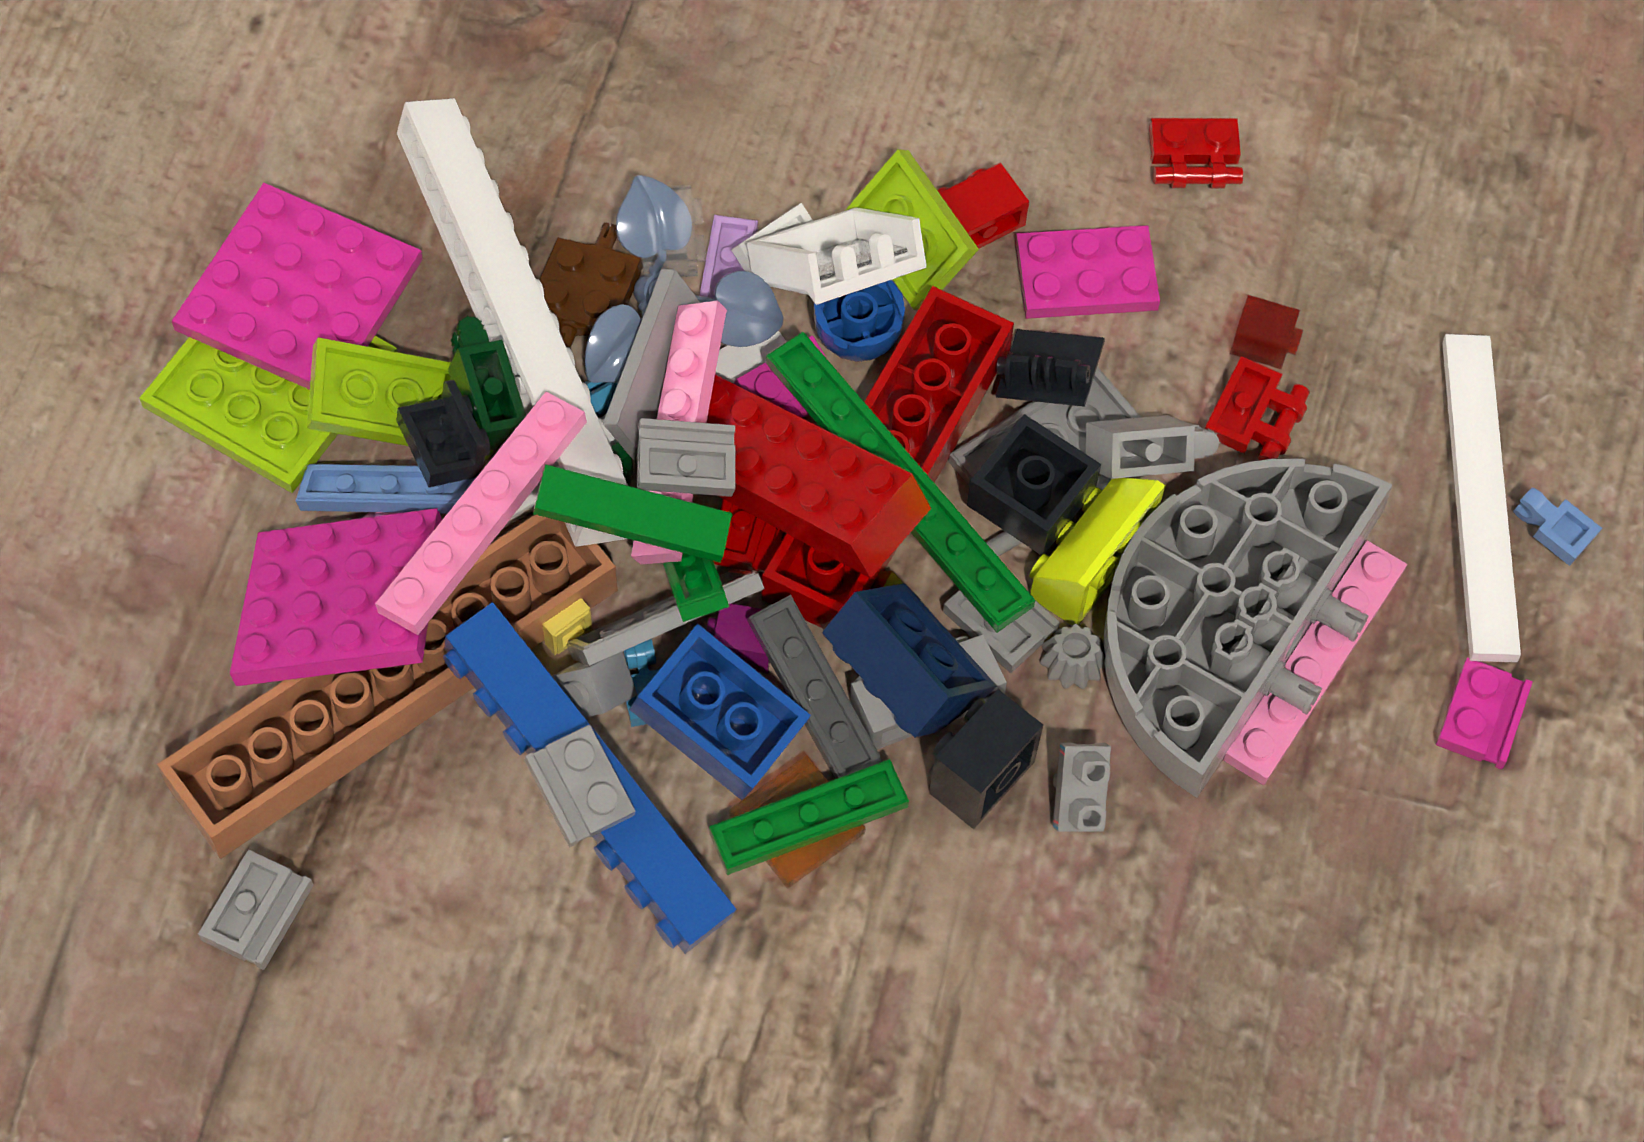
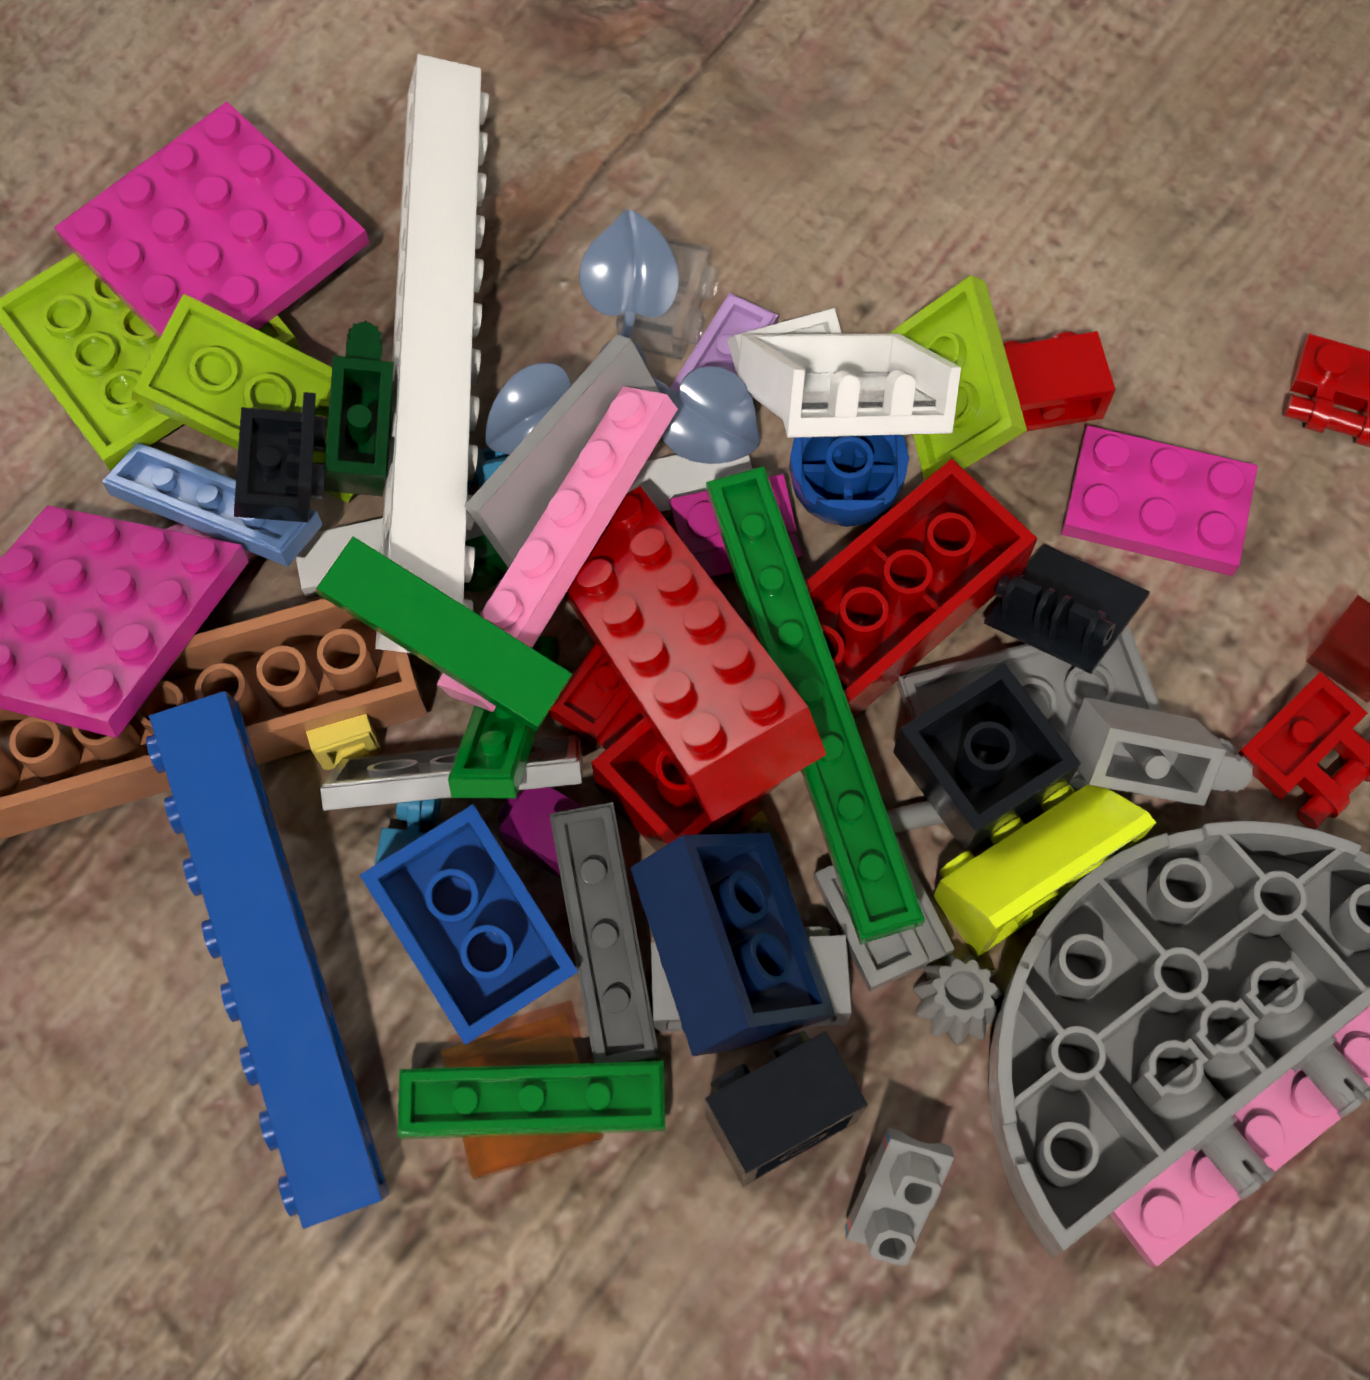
camera: 25 degrees right, 5 degrees up
bright pink plate [375,392,587,635] -> none
light grey plate [524,725,636,848] -> none
reddish brown plate [540,223,643,349] -> none
light grey brick [552,651,637,718] -> none
light grey plate [637,418,735,496] -> none

